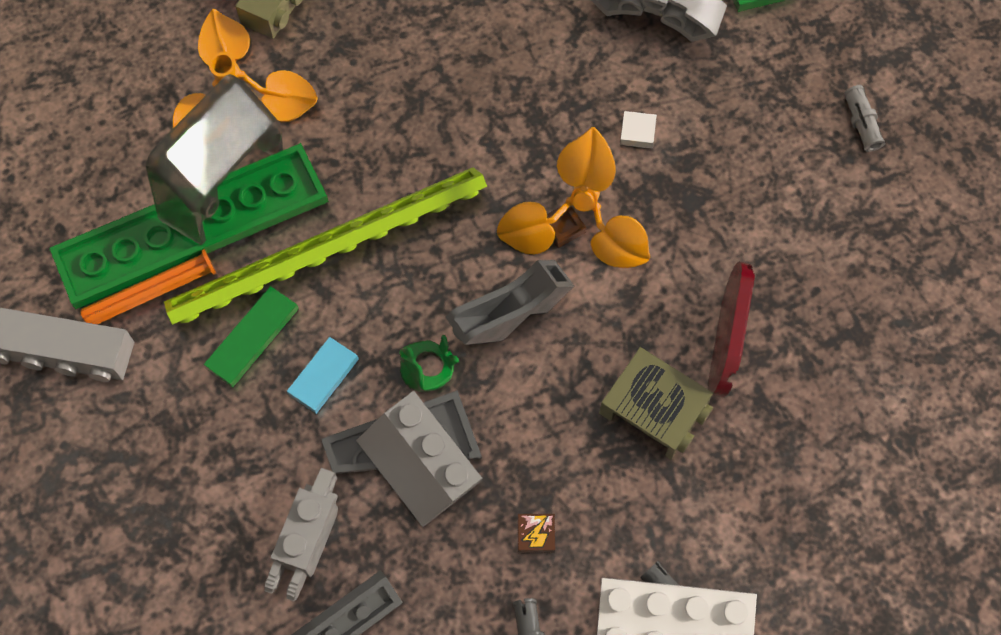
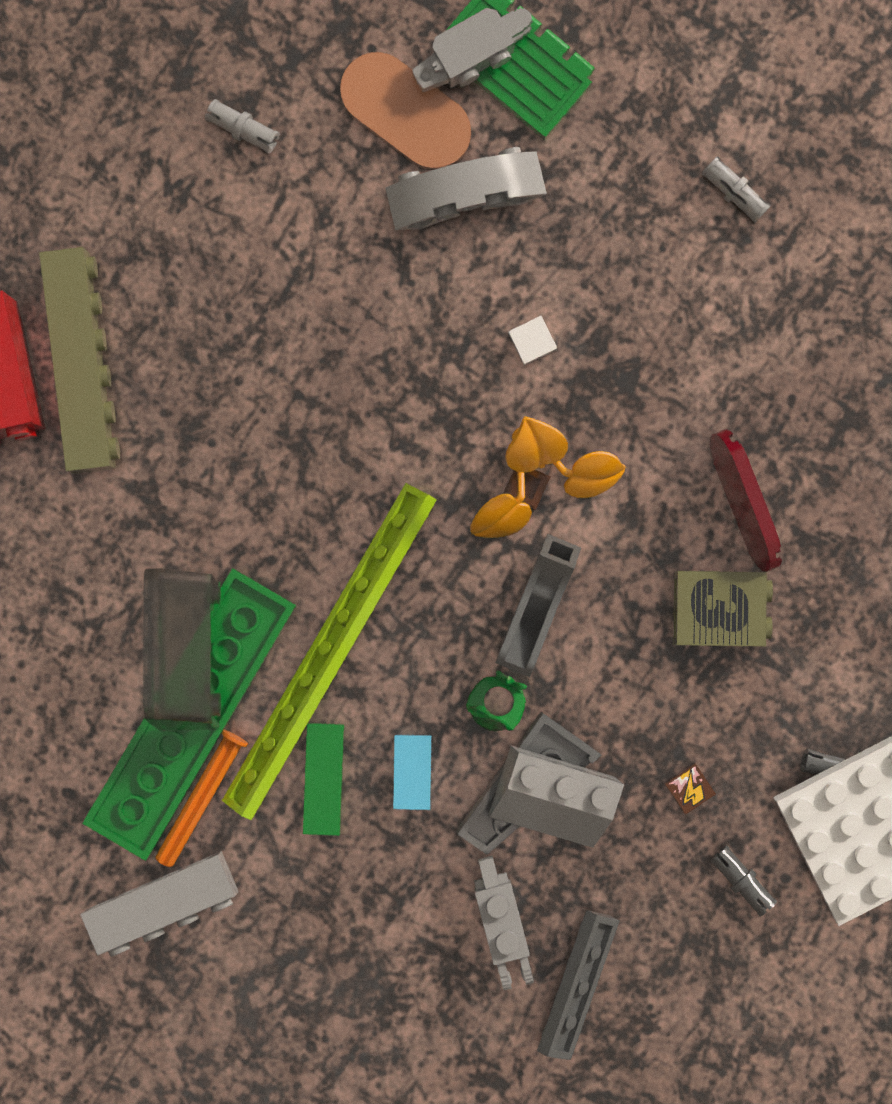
camera: 30 degrees left, 20 degrees up
light orange plant [171,9,318,146] -> none

